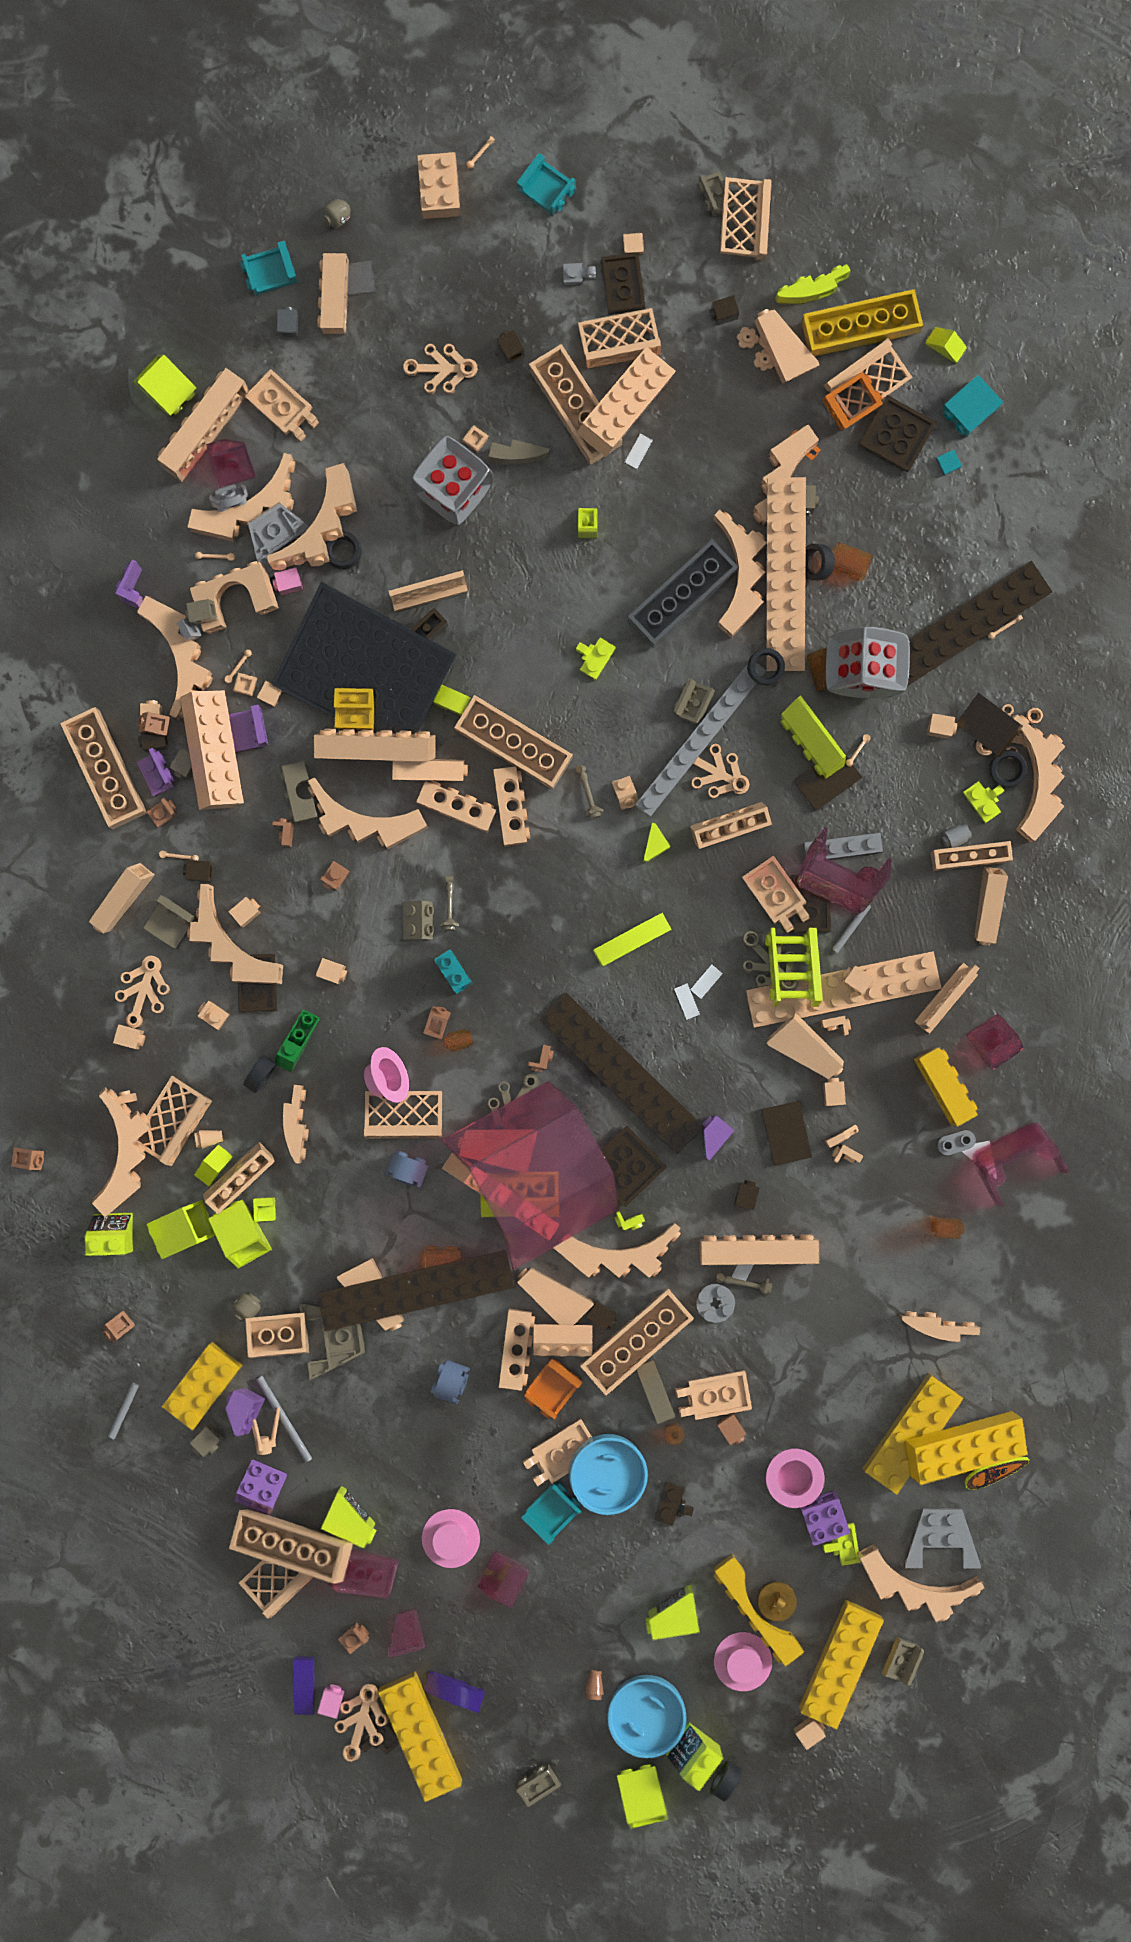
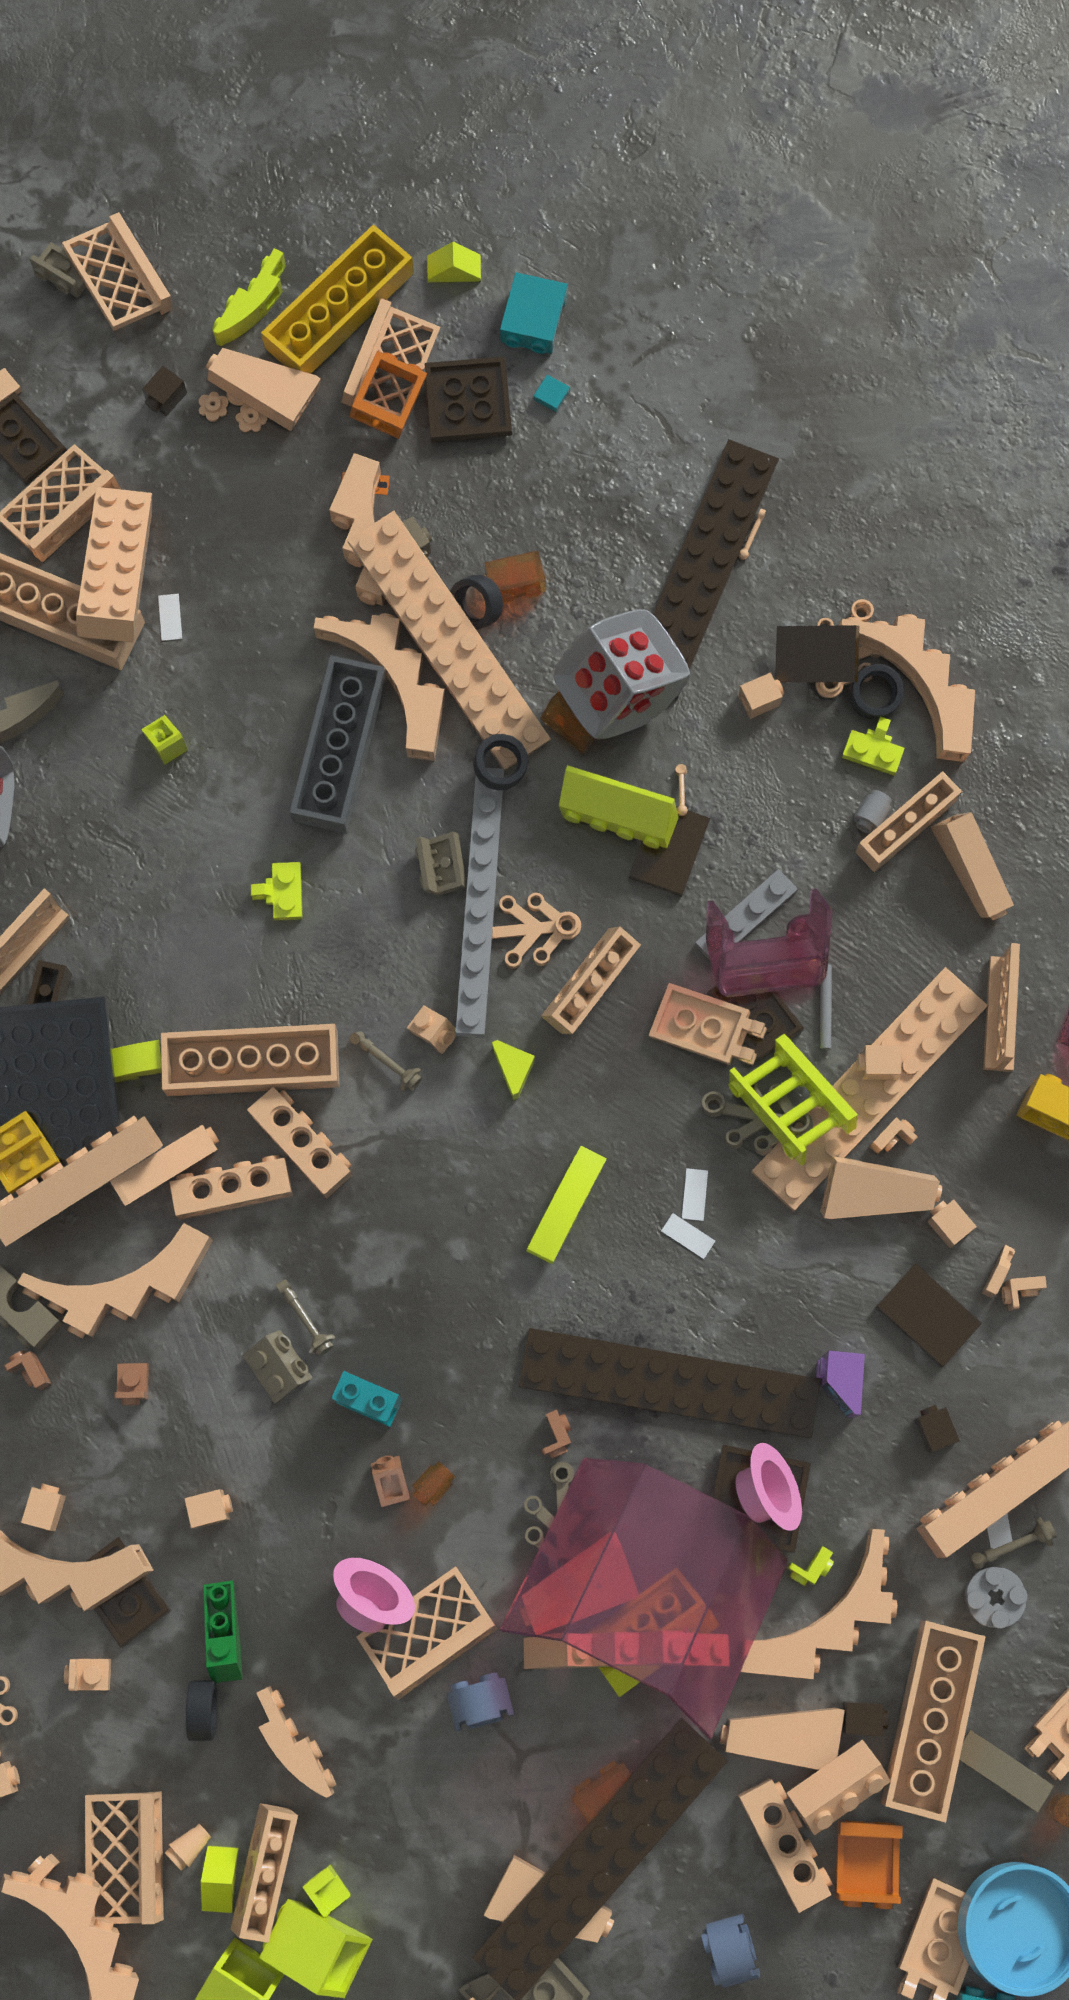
camera: 35 degrees left, 10 degrees down
none -> bright pink hose [736,1443,802,1531]

